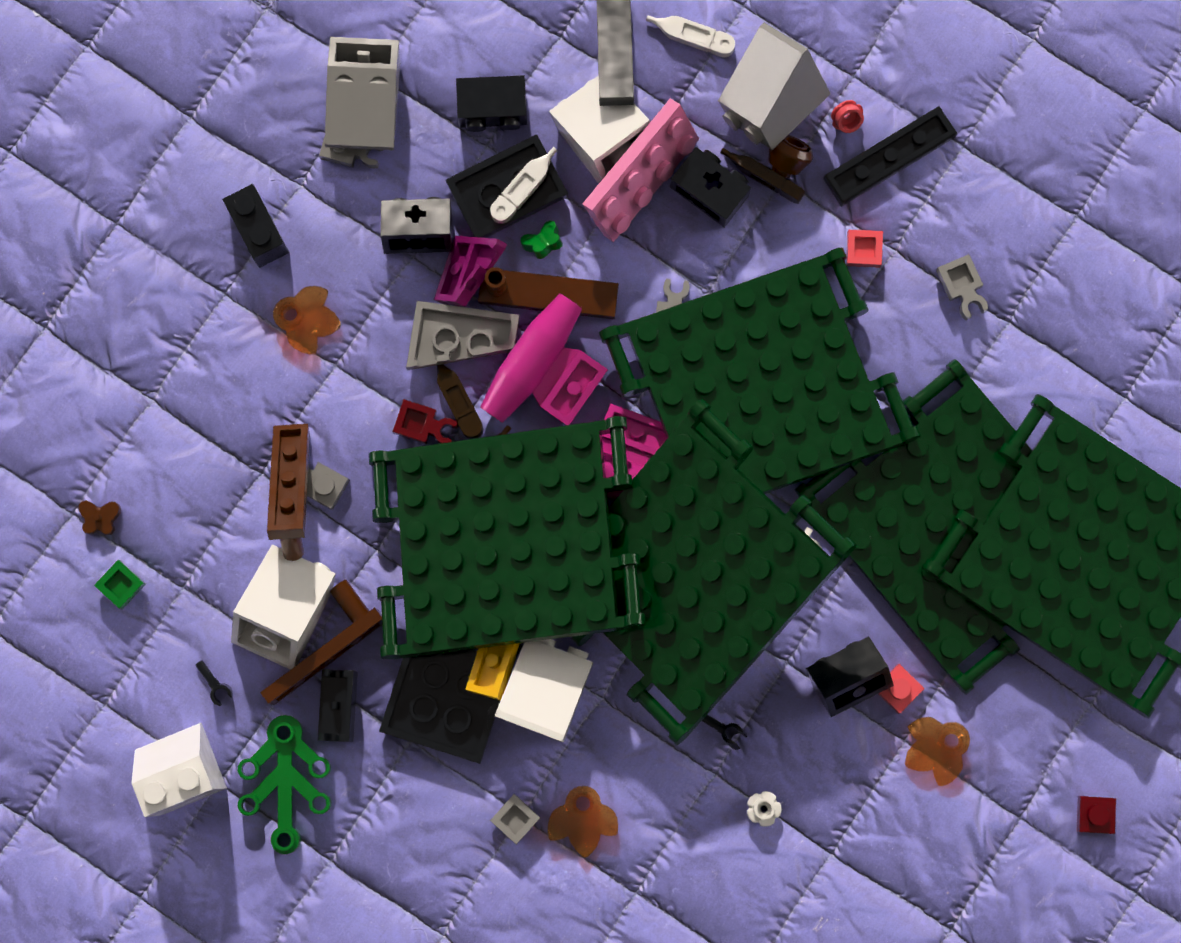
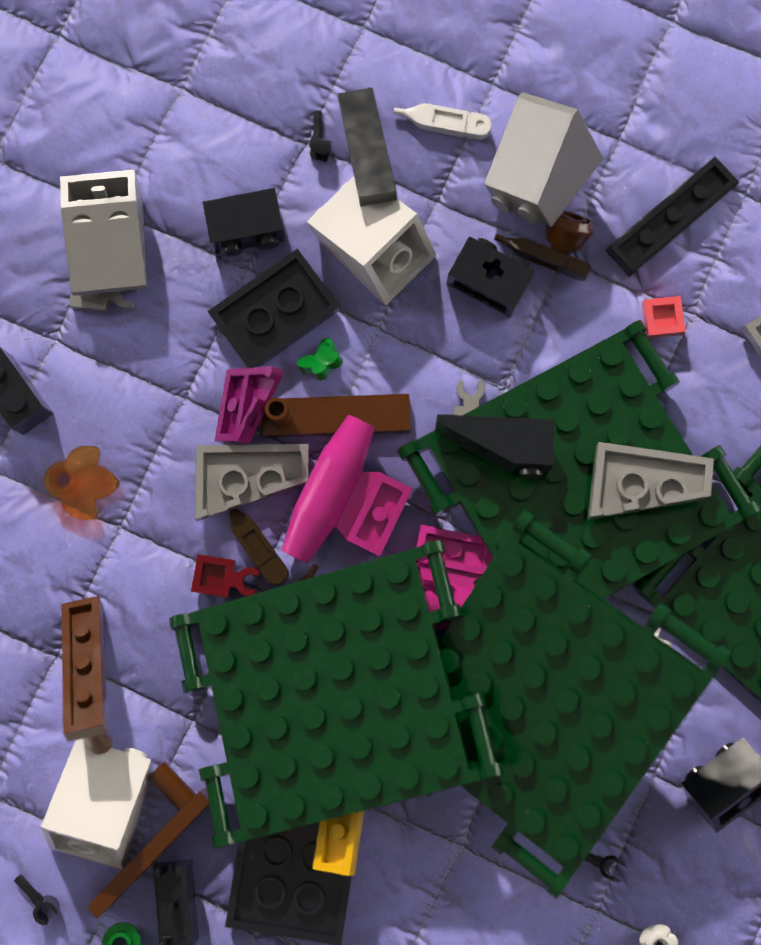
camera: 10 degrees left, 0 degrees up
light grey plate [307,462,350,510] -> none
brick [380,197,452,254] -> none
white piece [490,147,557,224] -> none
white slope [495,639,593,742] -> none
bright pink plate [582,98,699,242] -> none
coral plate [831,100,864,133] -> none
none -> black hand [309,111,332,162]
none -> black slope [435,414,554,479]
none -> light grey wing [588,442,714,520]

